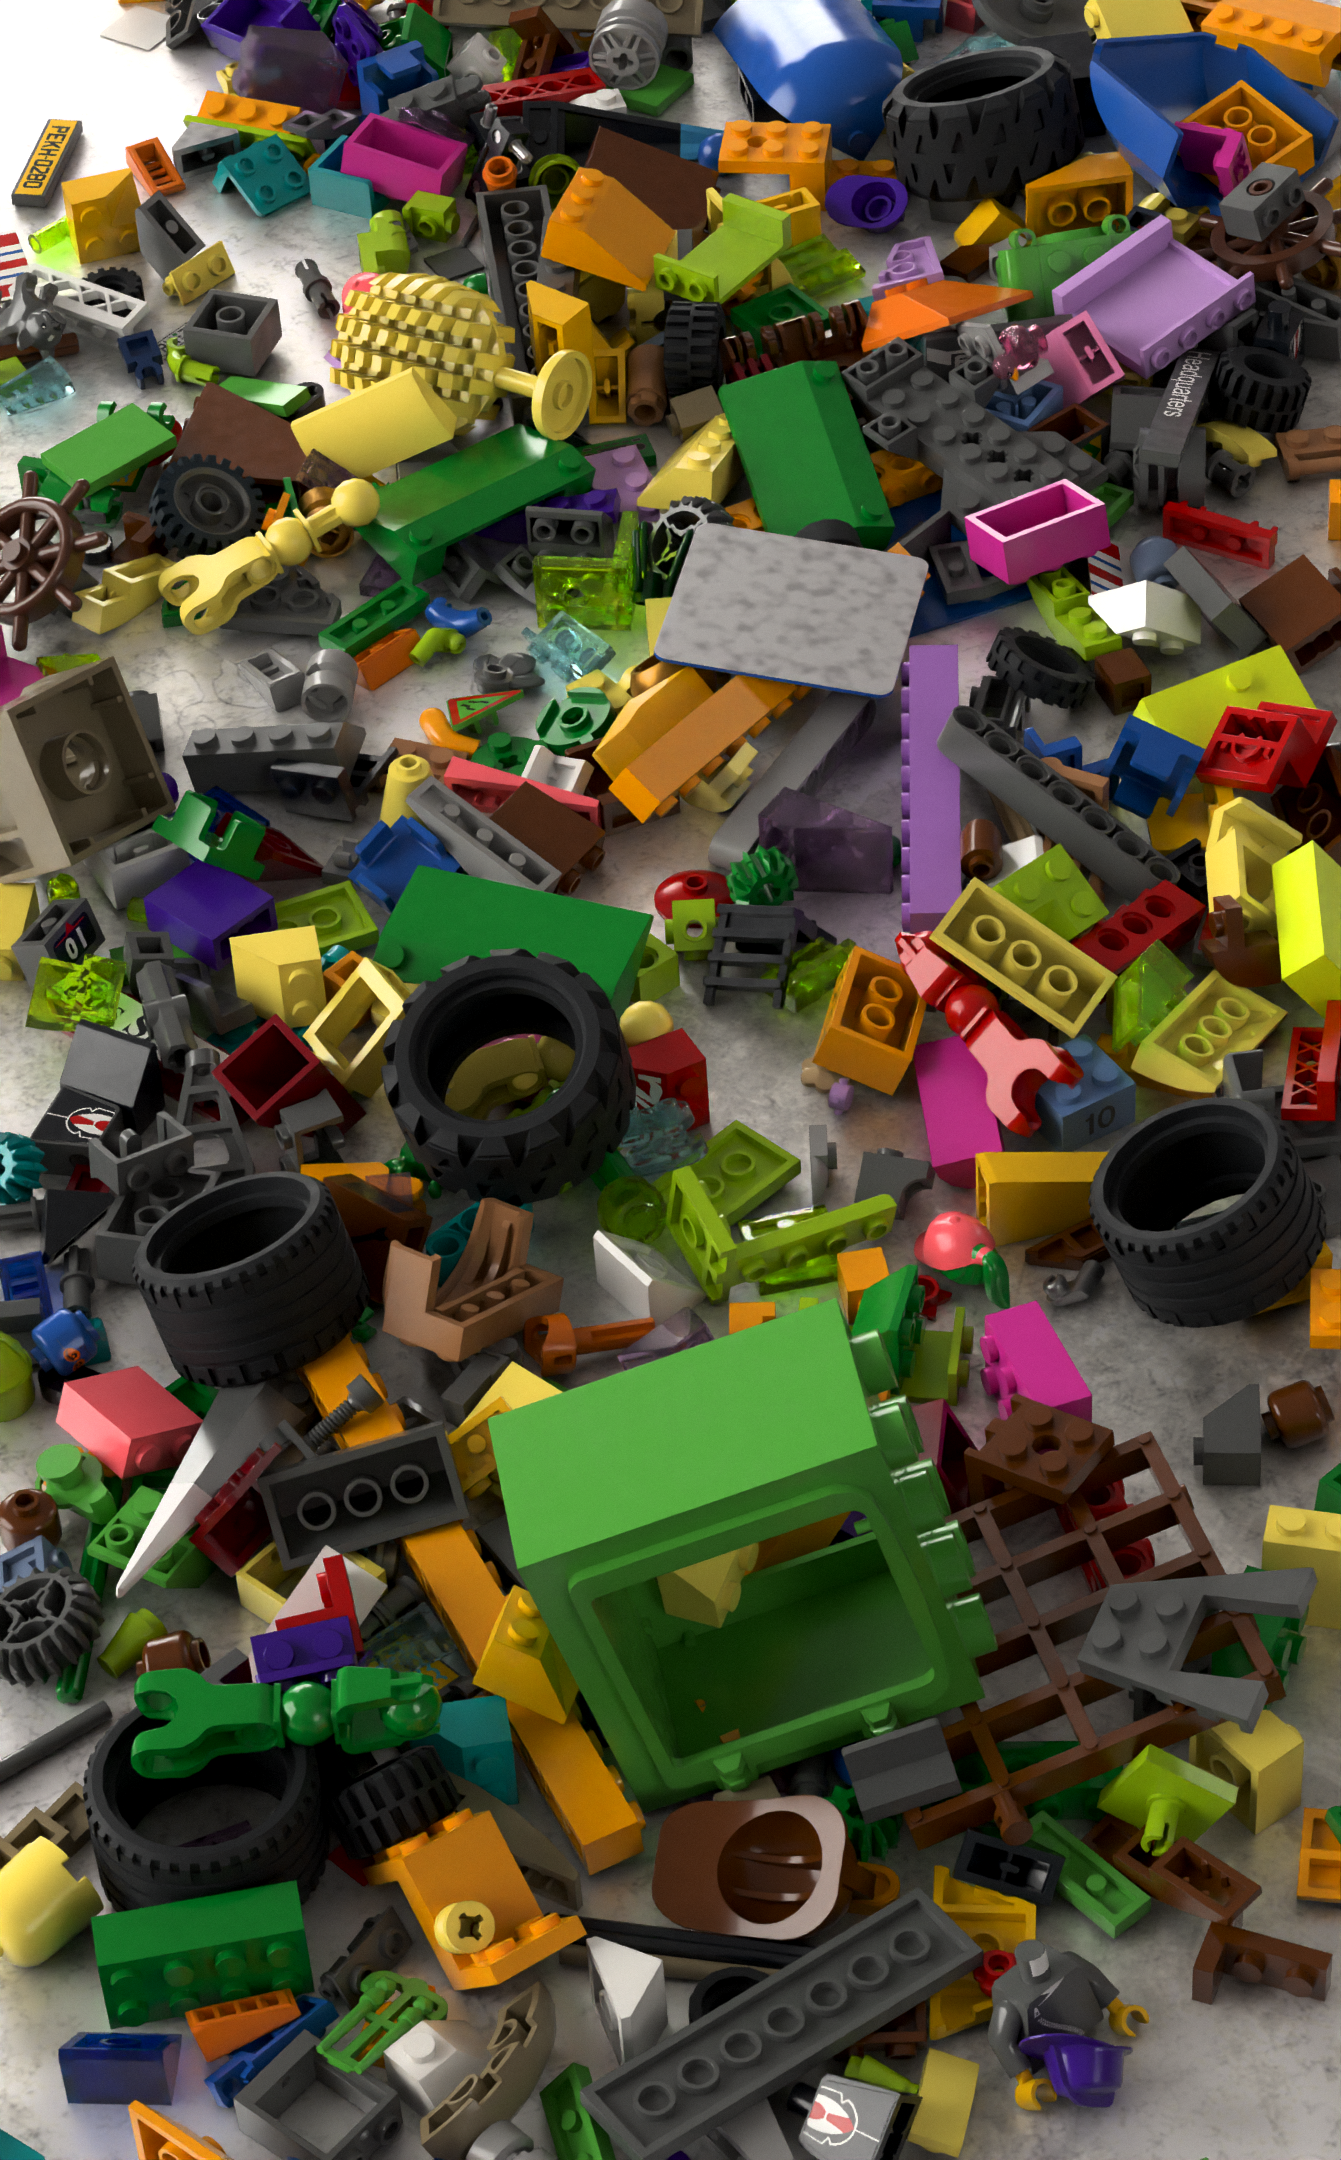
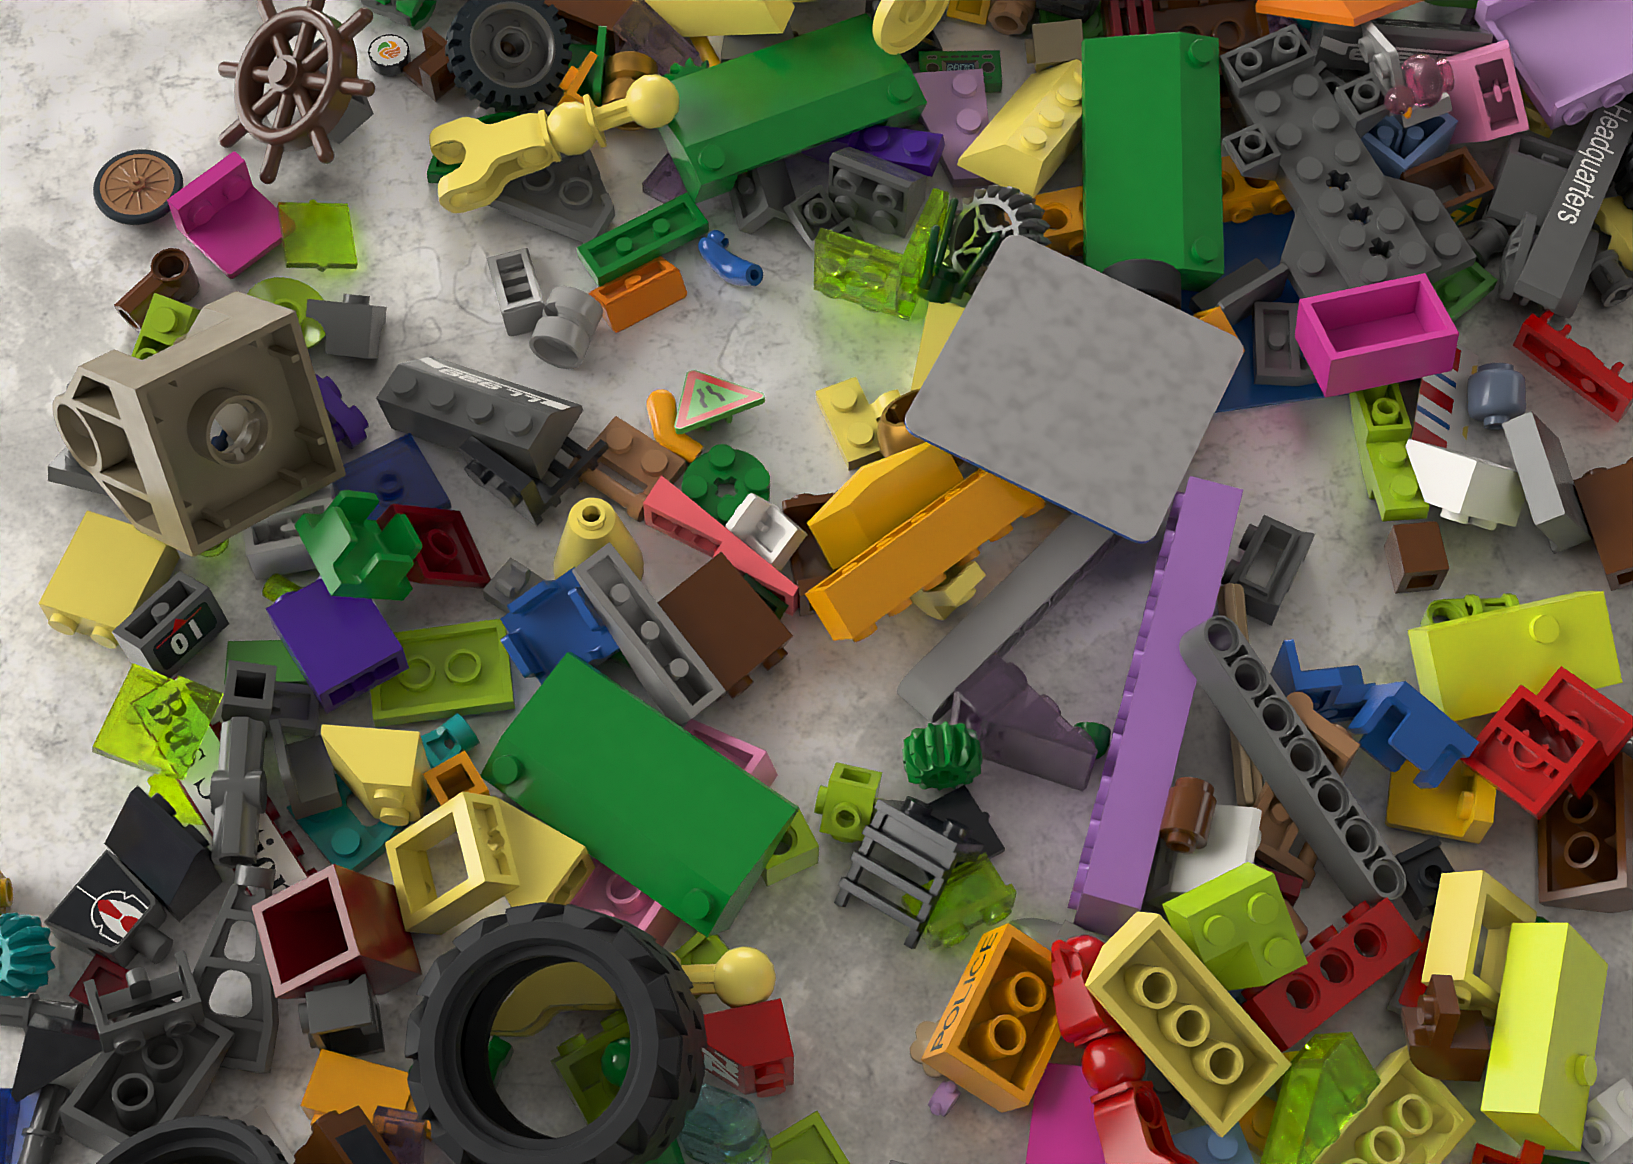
camera: 10 degrees right, 20 degrees up
light yellow slope [72,553,176,635] -> none
lime arm [409,627,466,667] -> none
dark grey plate [473,652,545,694] -> none
clear light blue bracket [521,610,616,683] -> none
green plate [535,687,617,756] -> none
red dish [654,870,734,928] -> none
black tyre [986,627,1096,709] -> none
light yellow bracket [1206,797,1303,860] -> none

